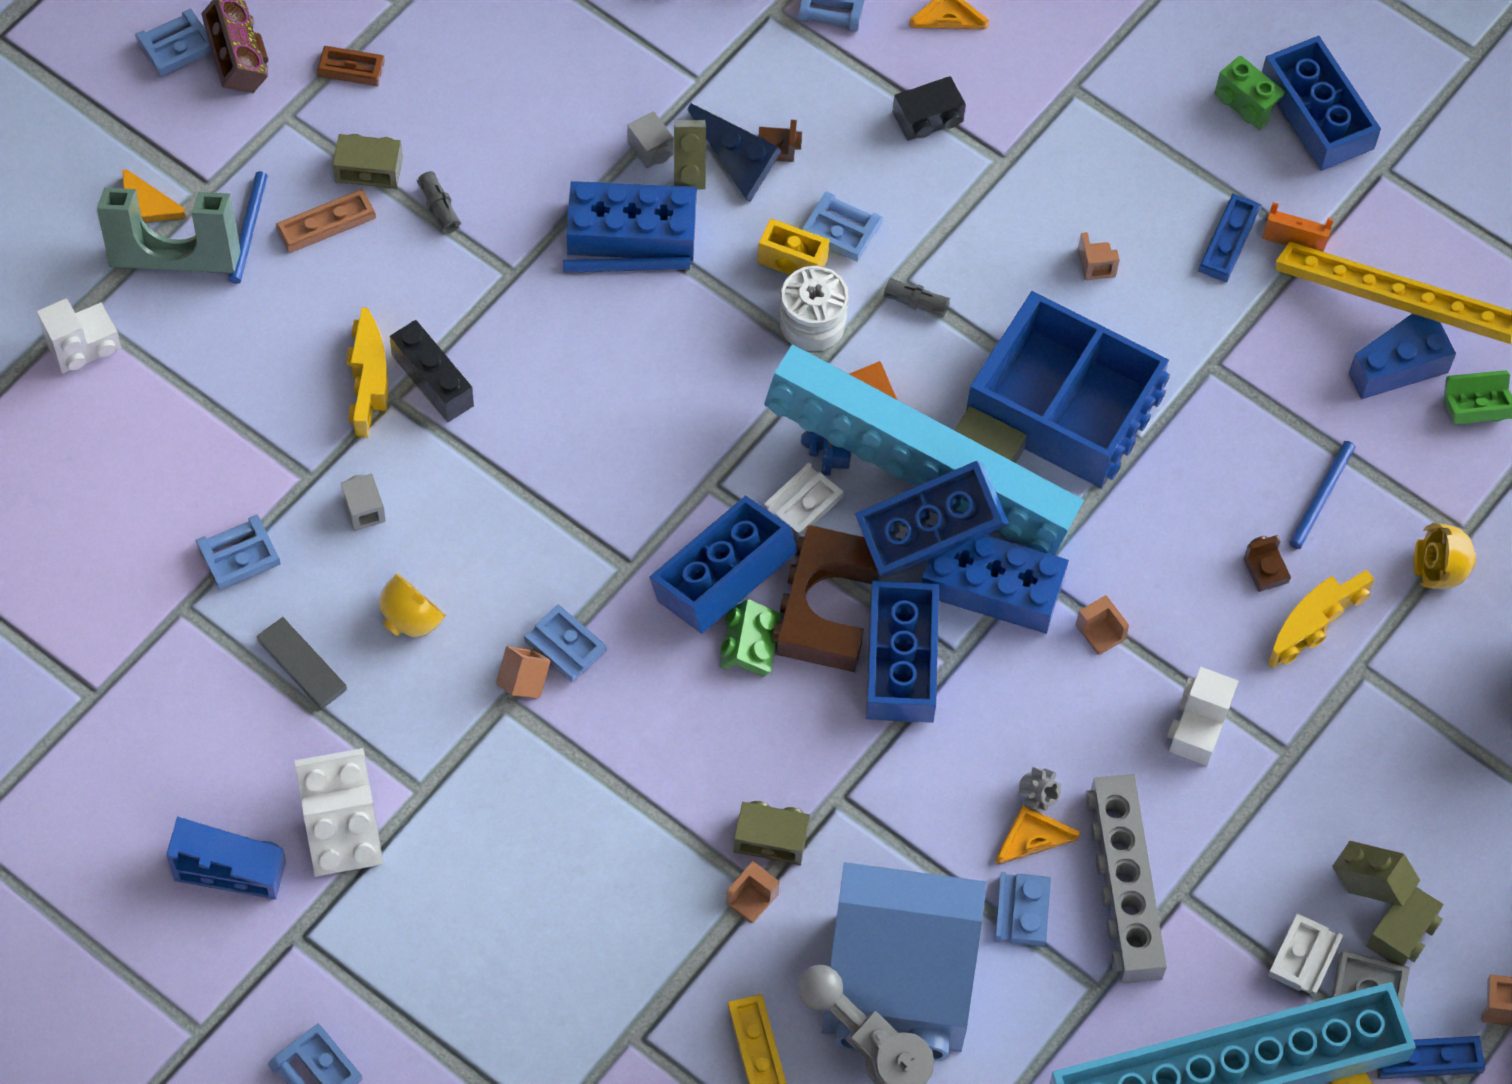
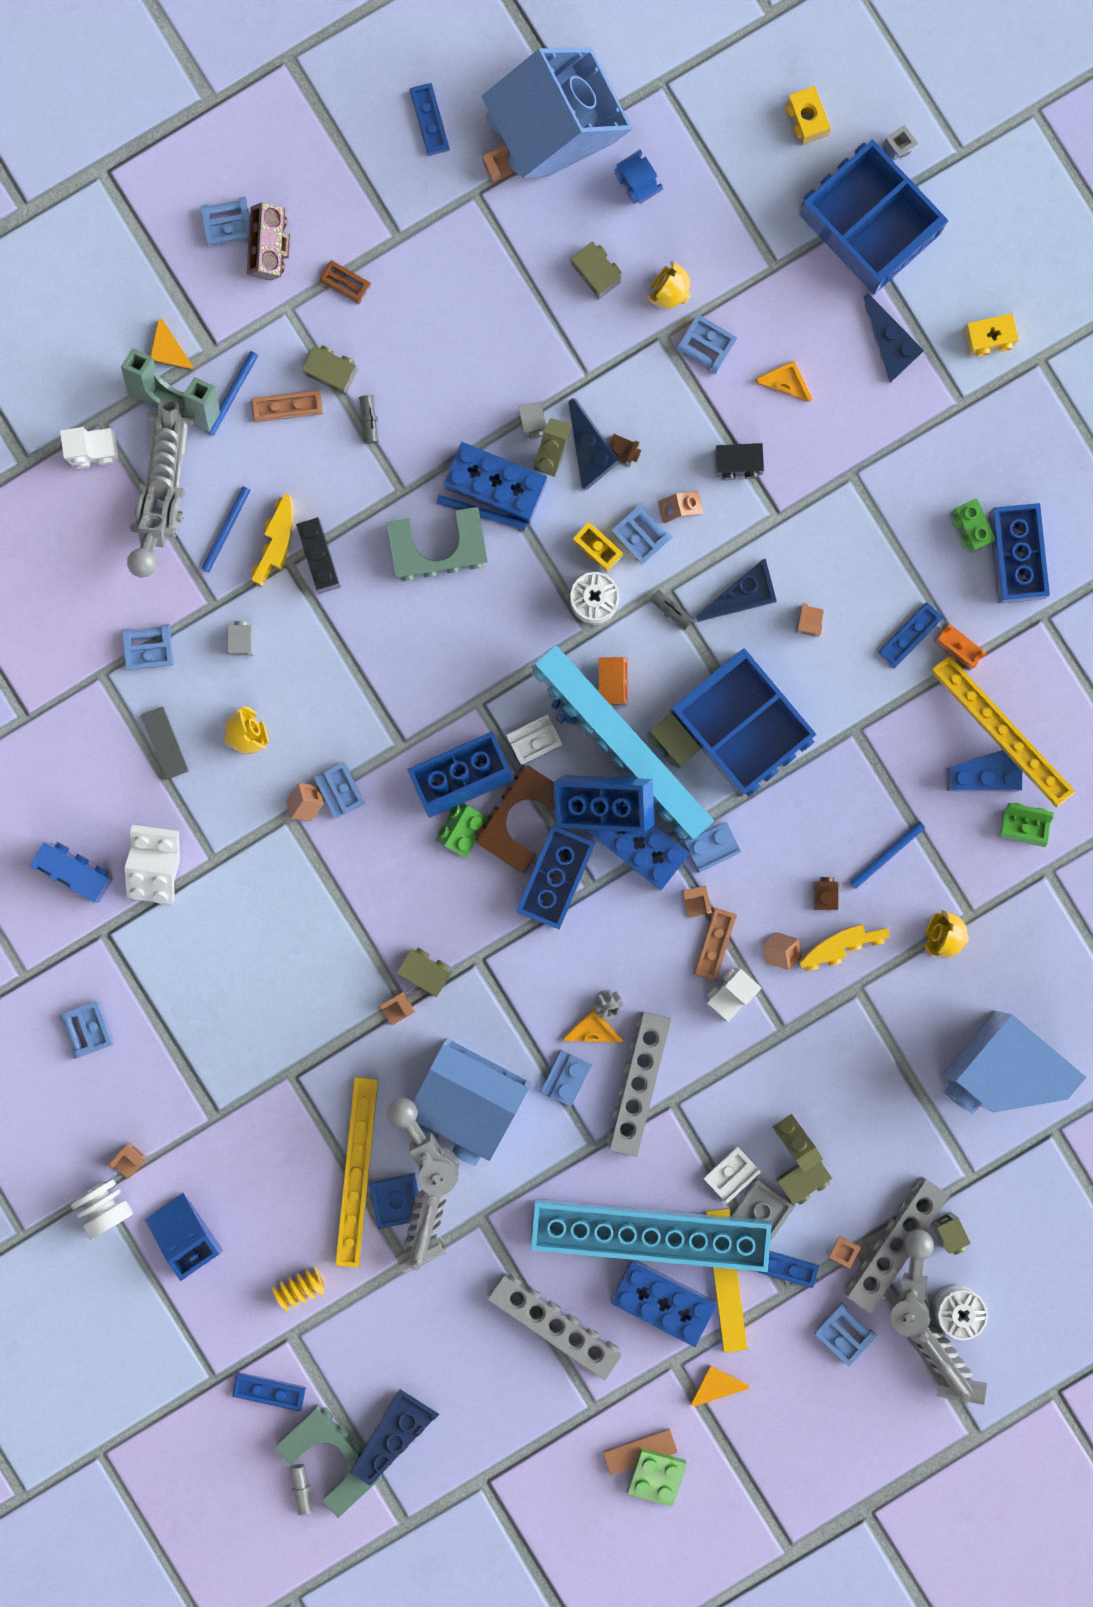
camera: 30 degrees right, 25 degrees up
none -> light grey piece [127,399,194,578]
none -> blue bar [201,486,251,573]
none -> sand green arch [386,507,488,581]
none -> nougat bracket [658,491,704,523]
none -> medium blue plate [684,822,741,873]
none -> nougat tile [693,907,737,981]
none -> dark blue wing [696,558,777,622]
none -> nougat panel [762,932,802,970]

